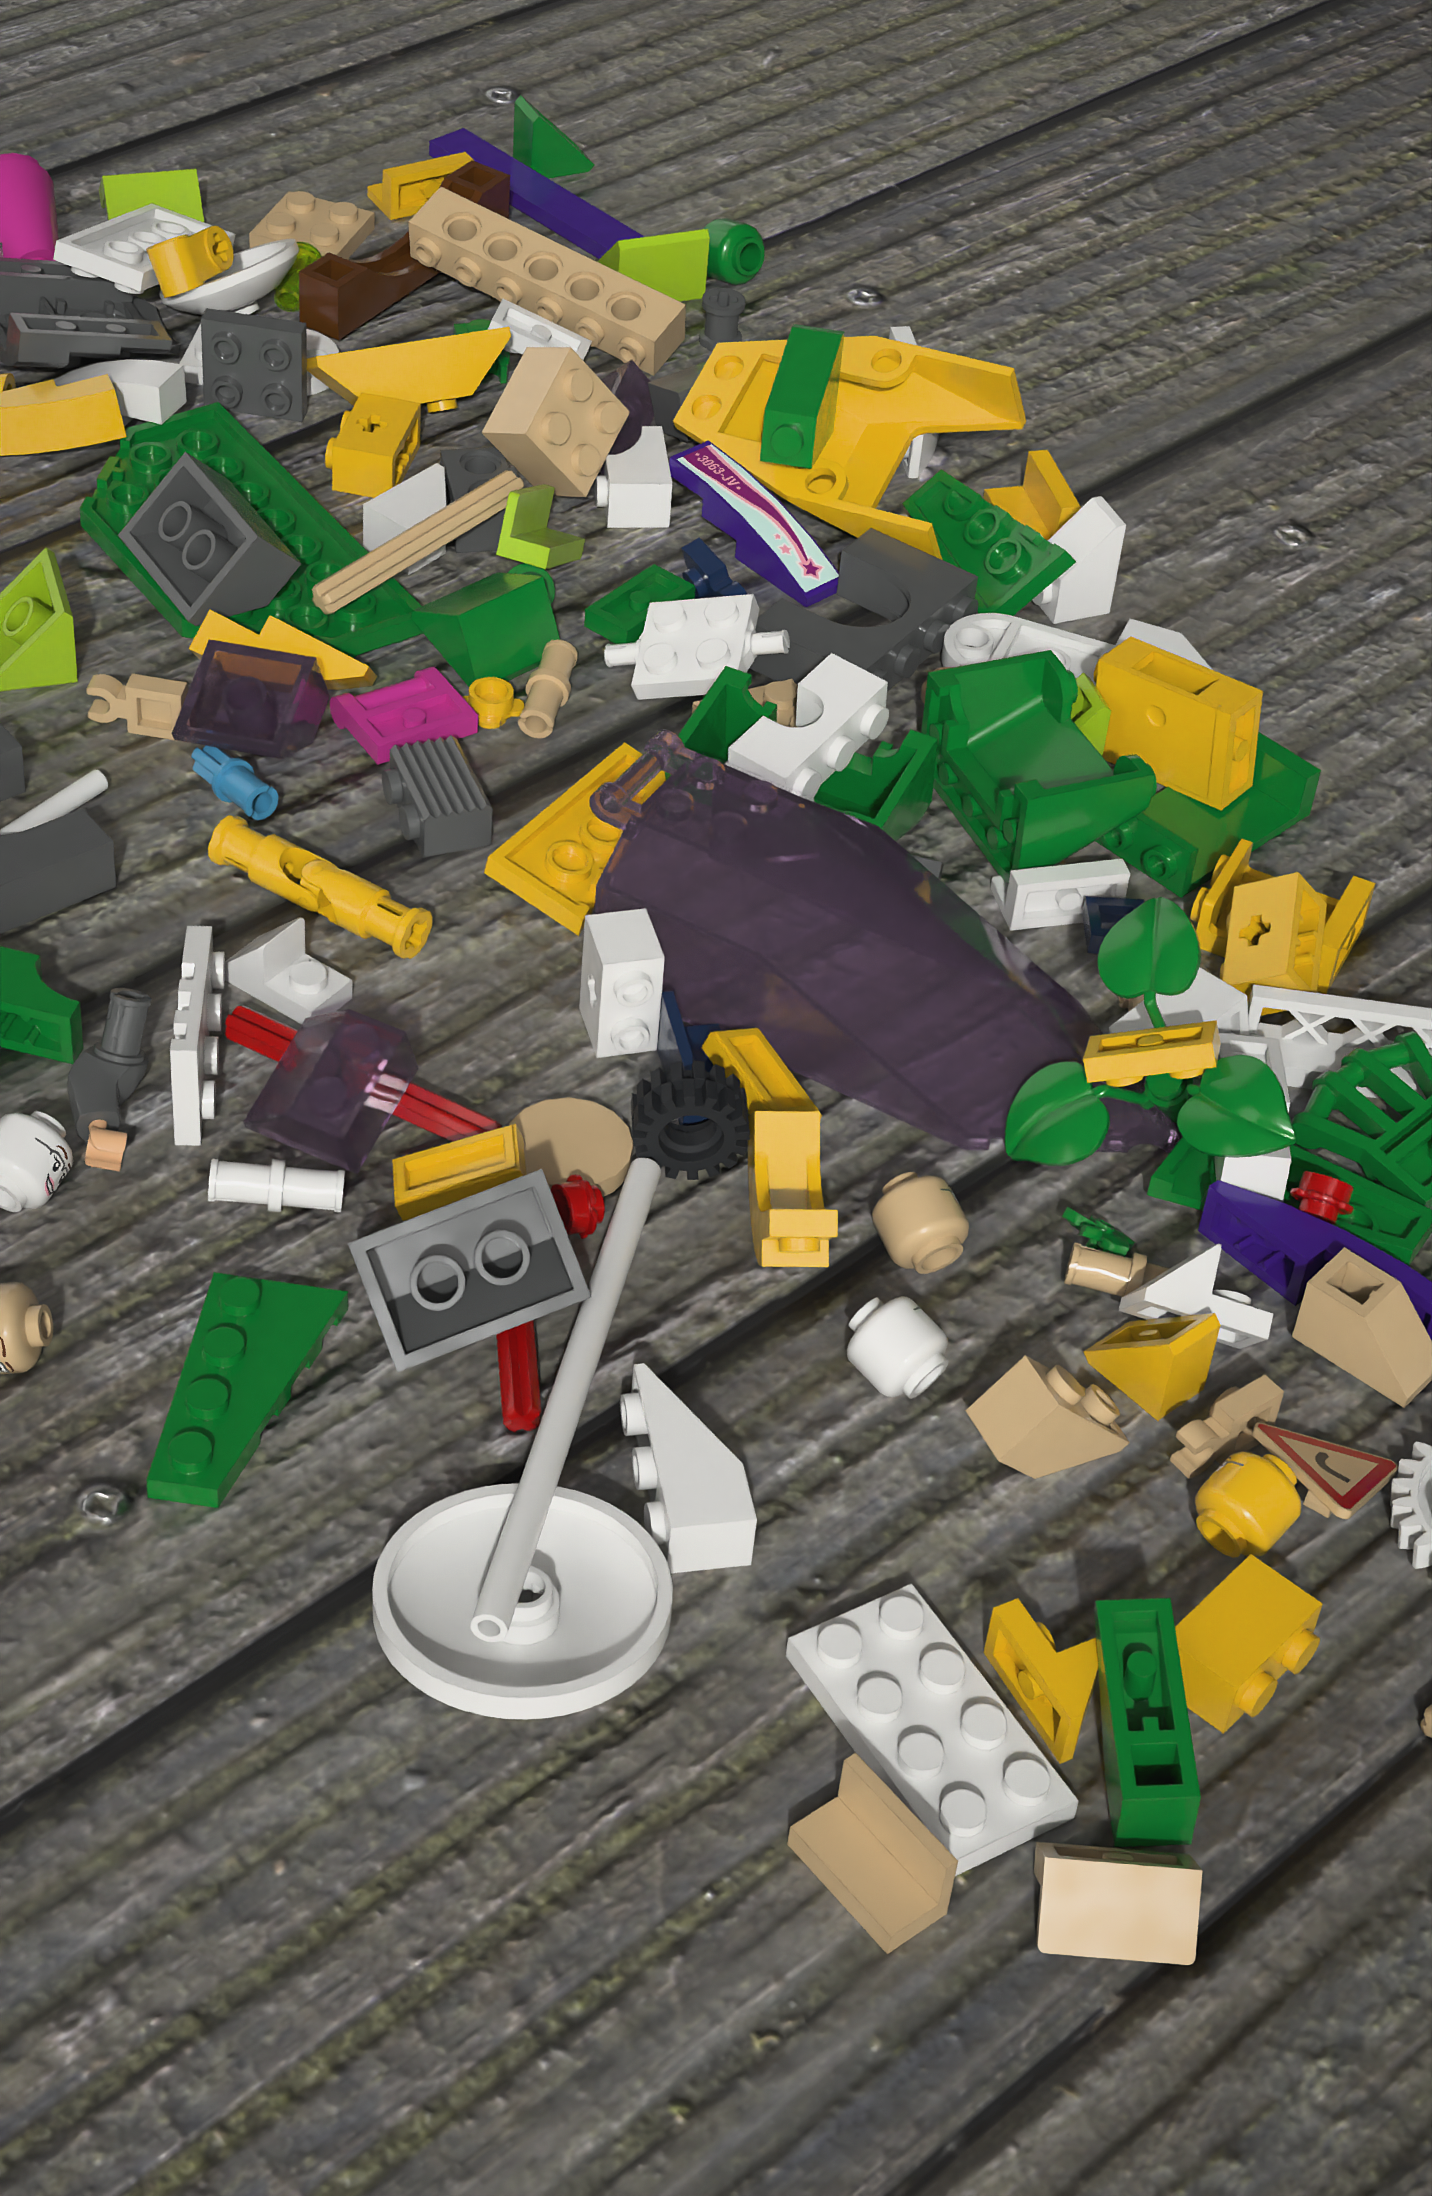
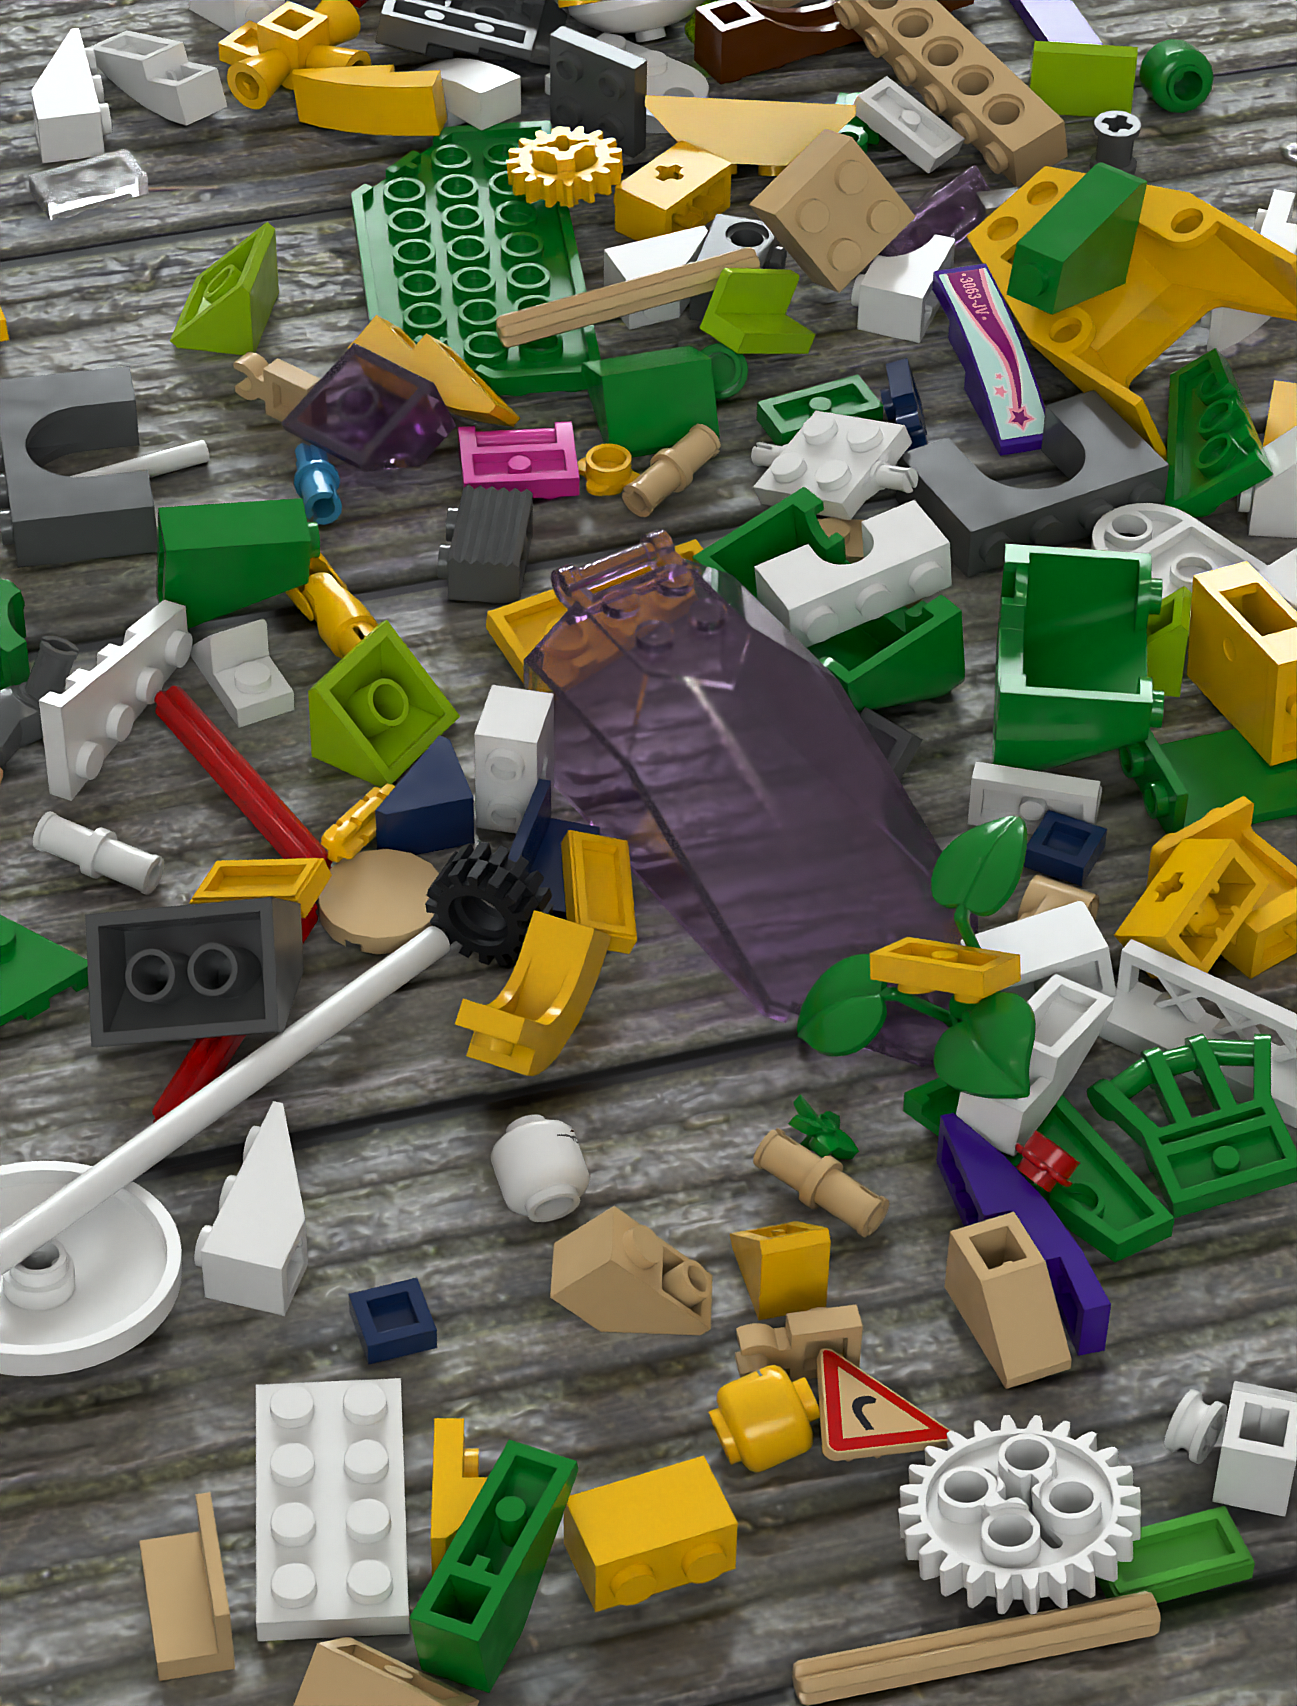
camera: 30 degrees right, 0 degrees up
dark grey slope [118,452,301,626] -> none
clear purple slope [243,1009,419,1174] -> none
red plate [551,1174,605,1239] -> none
tan head [872,1172,969,1274] -> none
white slope [1119,1243,1273,1349] -> none
none -> green slope [156,498,320,629]
none -> lime slope [308,620,460,788]
none -> yellow axle [321,783,395,863]
none -> dark blue plate [348,1277,437,1365]
none -> dark blue slope [375,735,475,855]
none -> yellow gear [506,126,623,208]

